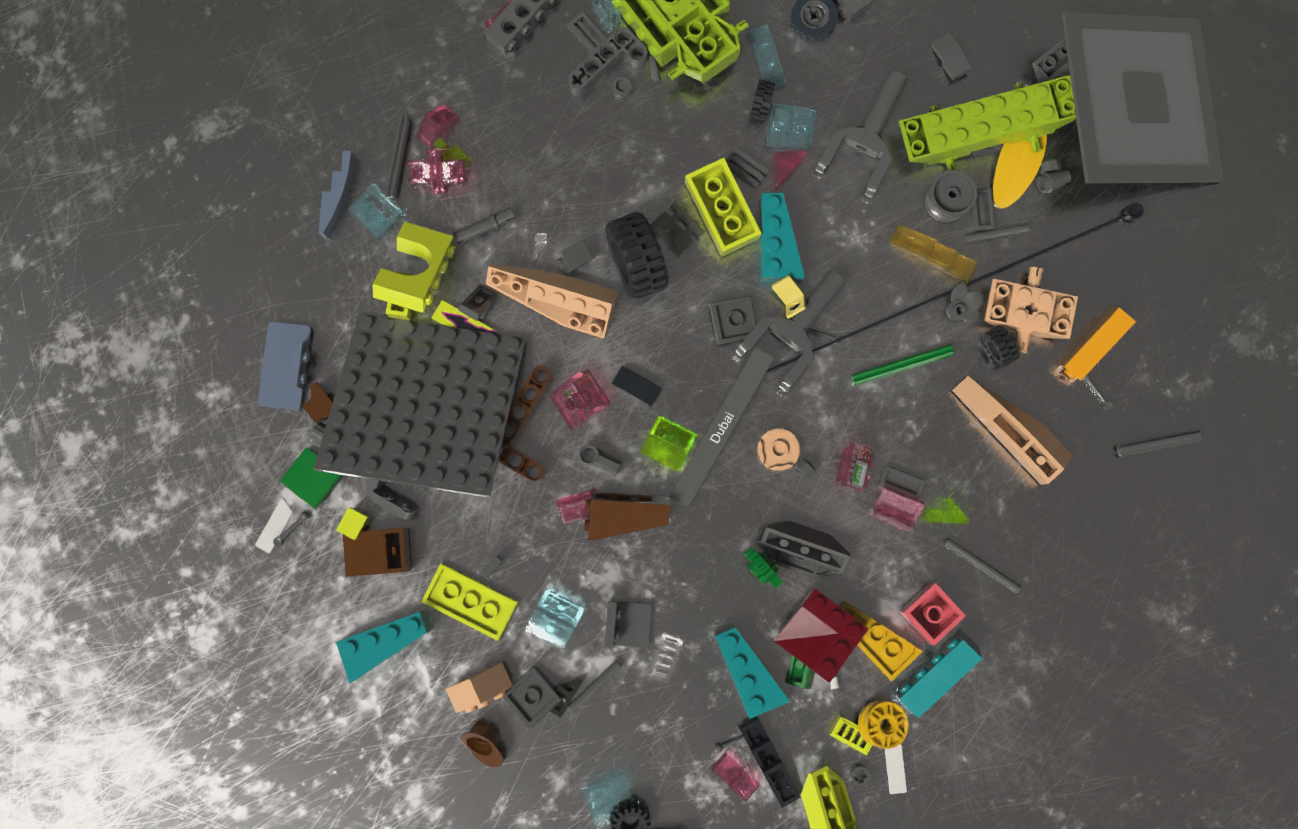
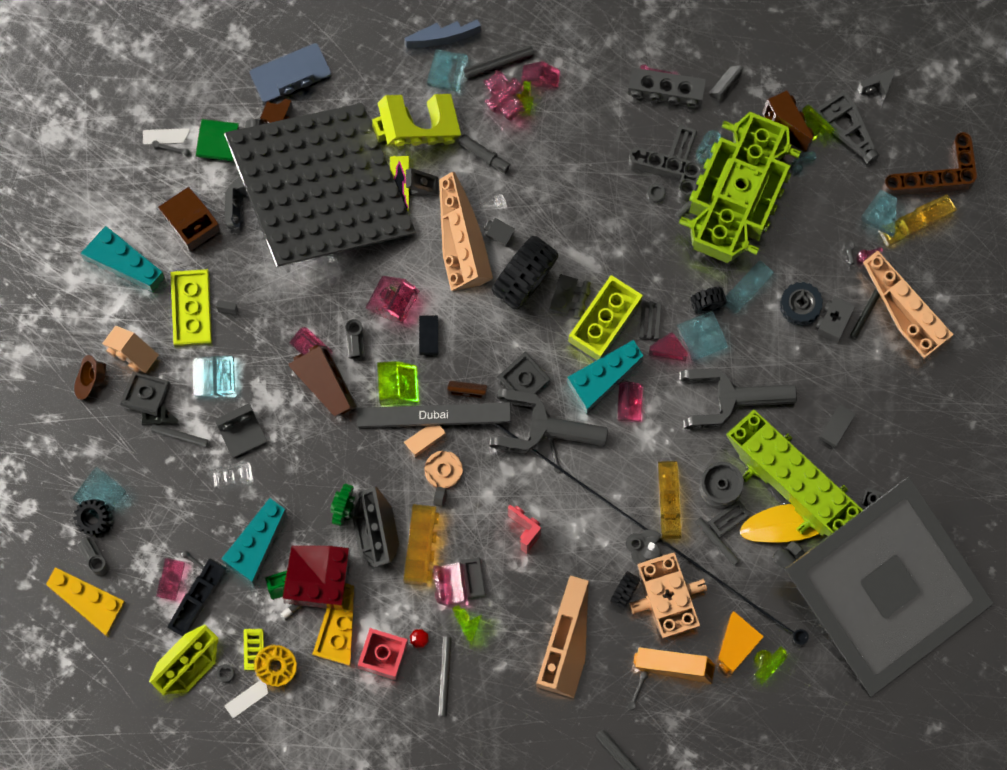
camera: 60 degrees right, 10 degrees down
neon yellow panel [336,507,373,540] -> none
reddish brown beam [498,365,552,482] -> none
light yellow bracket [772,275,806,319] -> none
clear pink slope [835,442,874,492] -> none
green axle [851,344,954,385] -> none
teal wedge [899,629,983,718] -> none
none -> clear yellow brick [403,504,440,586]
none -> light nougat slope [404,425,446,458]
none -> red tile [410,629,429,649]
none -> reddish brown slope [447,381,487,399]
none -> coral bracket [508,505,541,554]
none -> clear pink slope [617,381,643,422]
none -> light orange slope [717,611,764,675]
none -> clear neon green tile [754,646,787,684]

